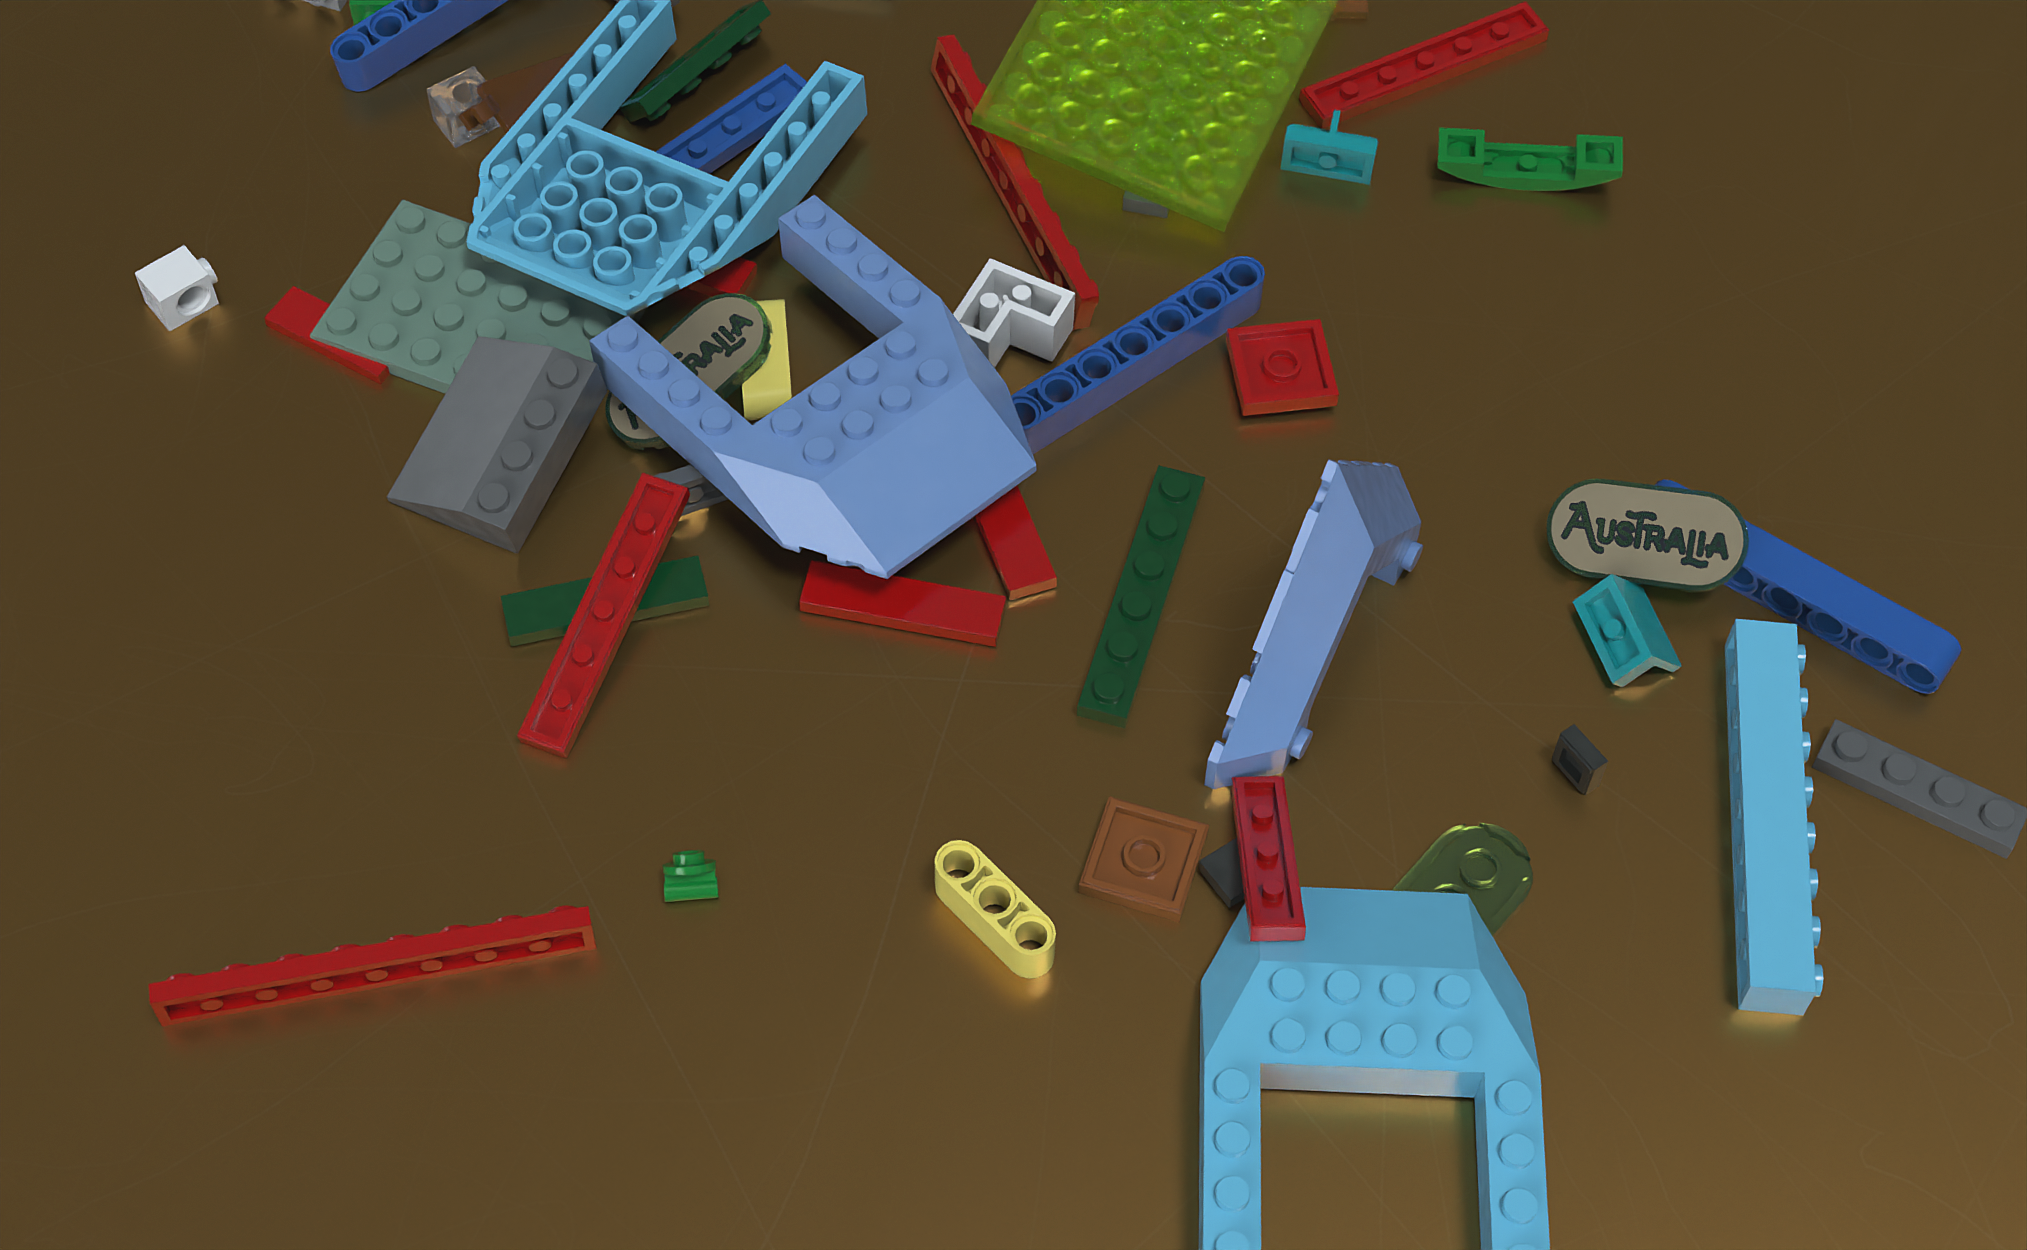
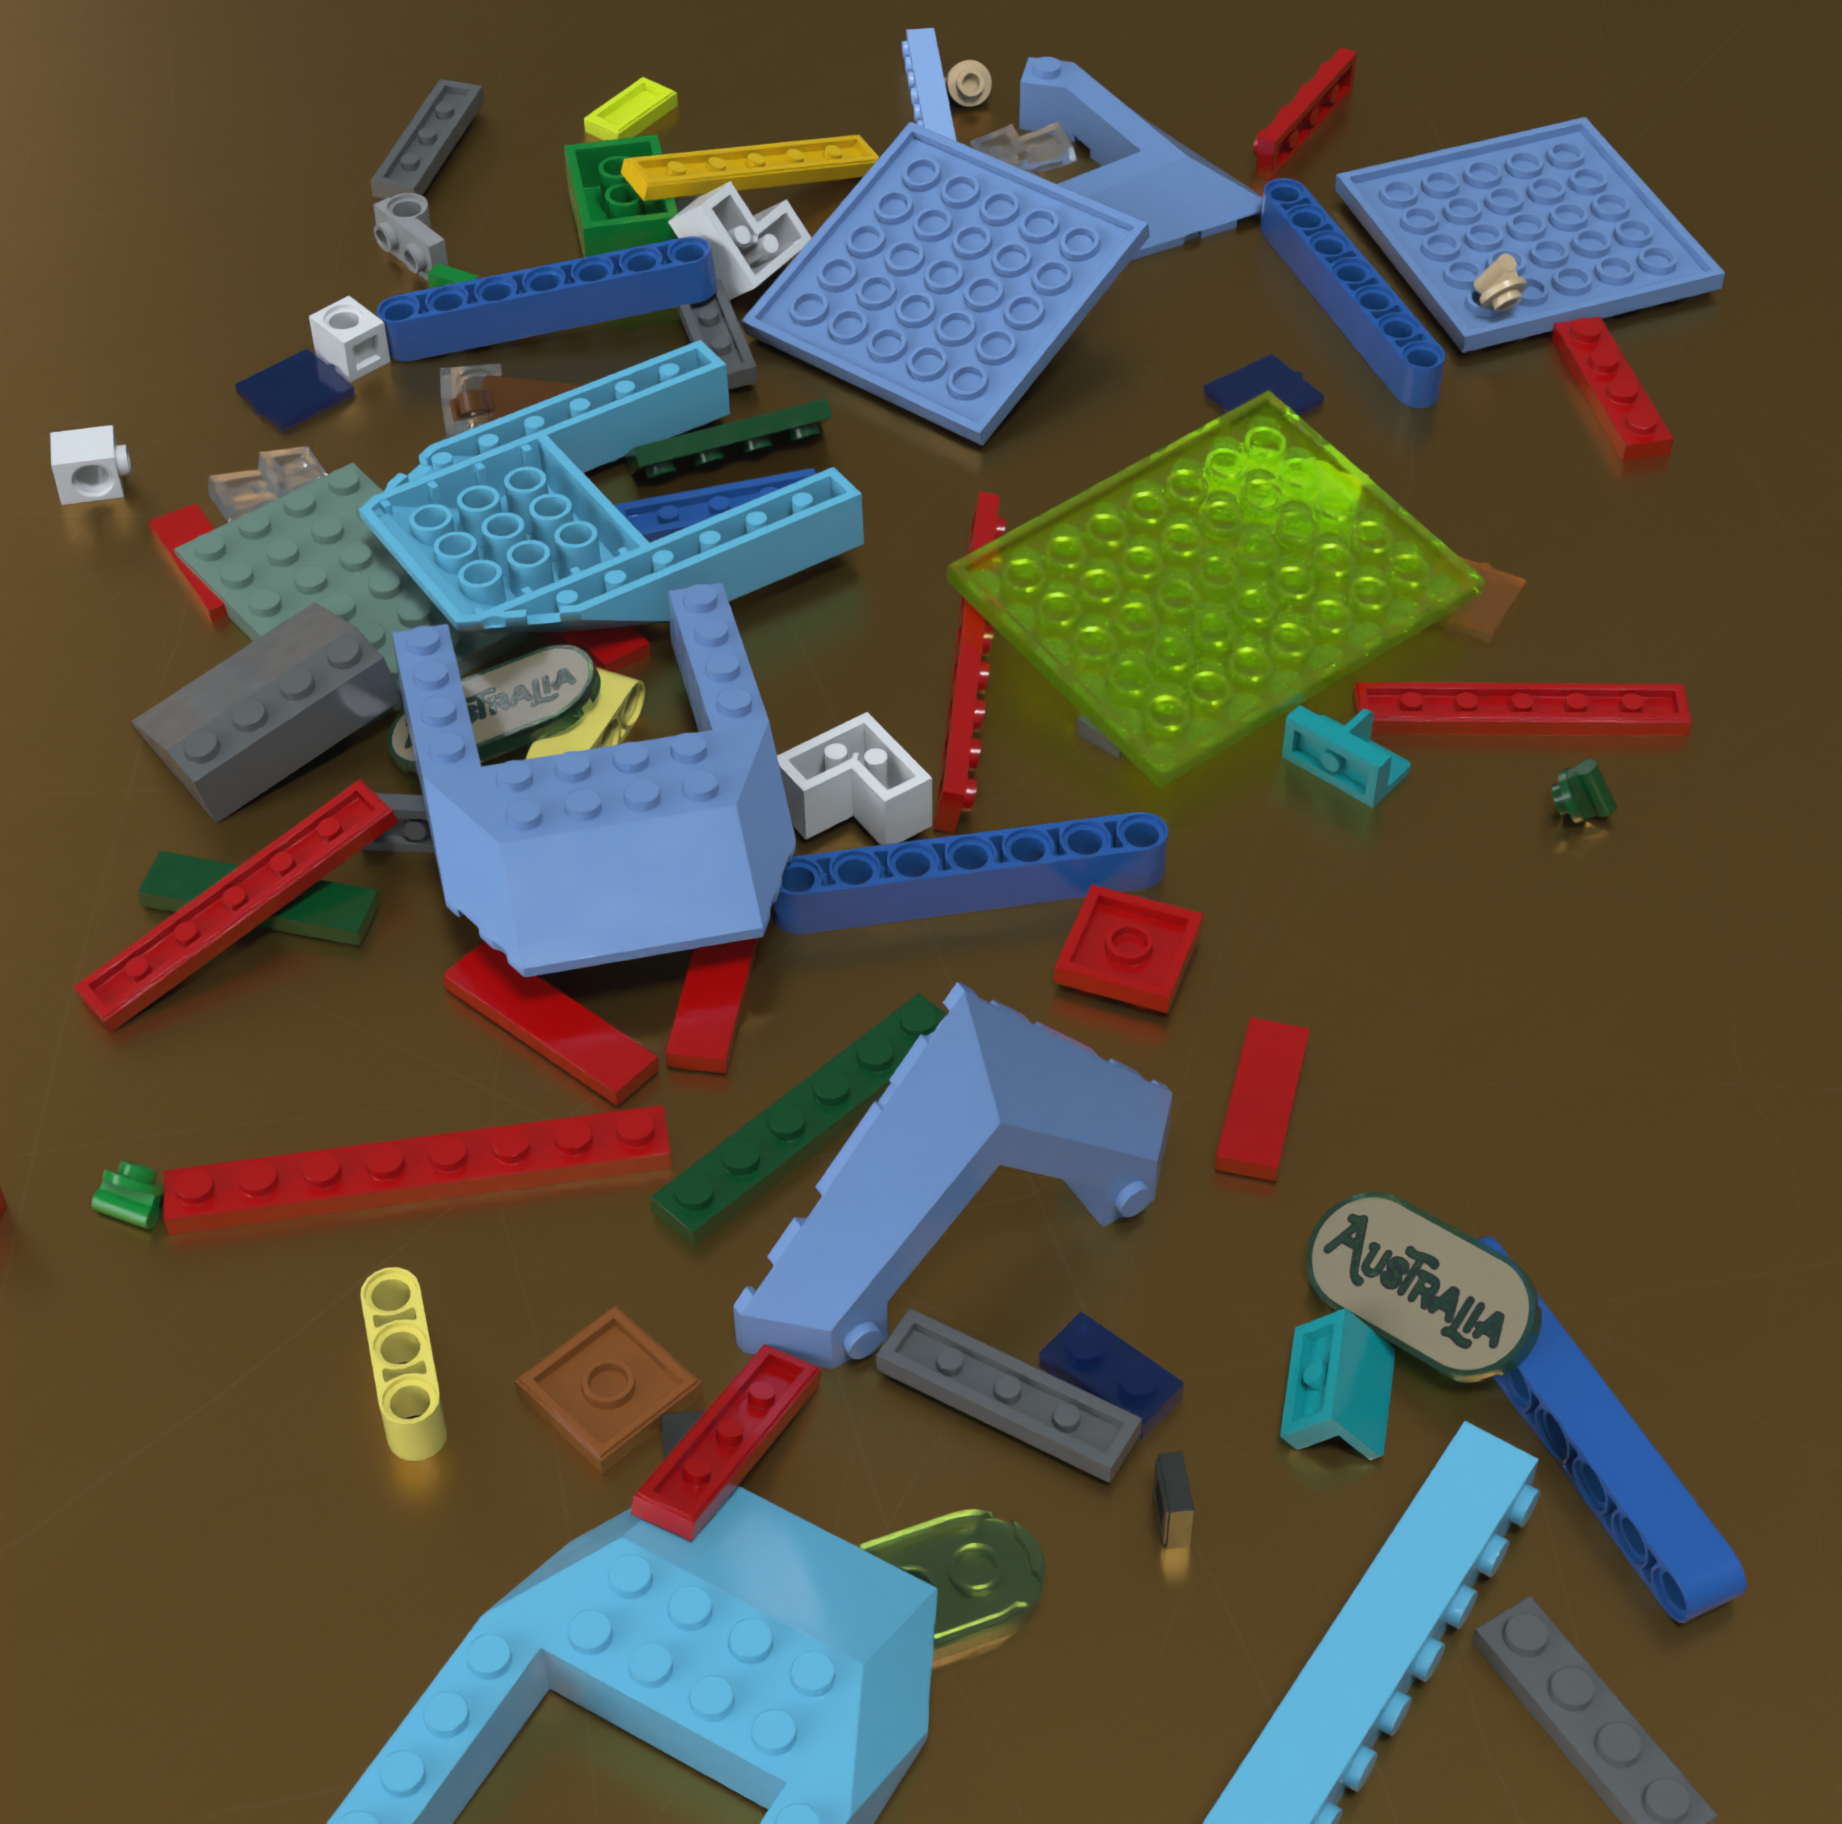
camera: 30 degrees right, 10 degrees down
green slope [1437,127,1623,191] -> none
none -> red plate [163,1105,672,1235]
none -> clear slope [208,446,327,522]
none -> clear blue piece [235,349,355,431]
none -> white brick [309,296,390,383]
none -> dark grey plate [876,1308,1142,1483]
none -> clear blue plate [1039,1311,1184,1440]
none -> red tile [1215,1017,1310,1182]
none -> dark green plate [1552,759,1617,824]

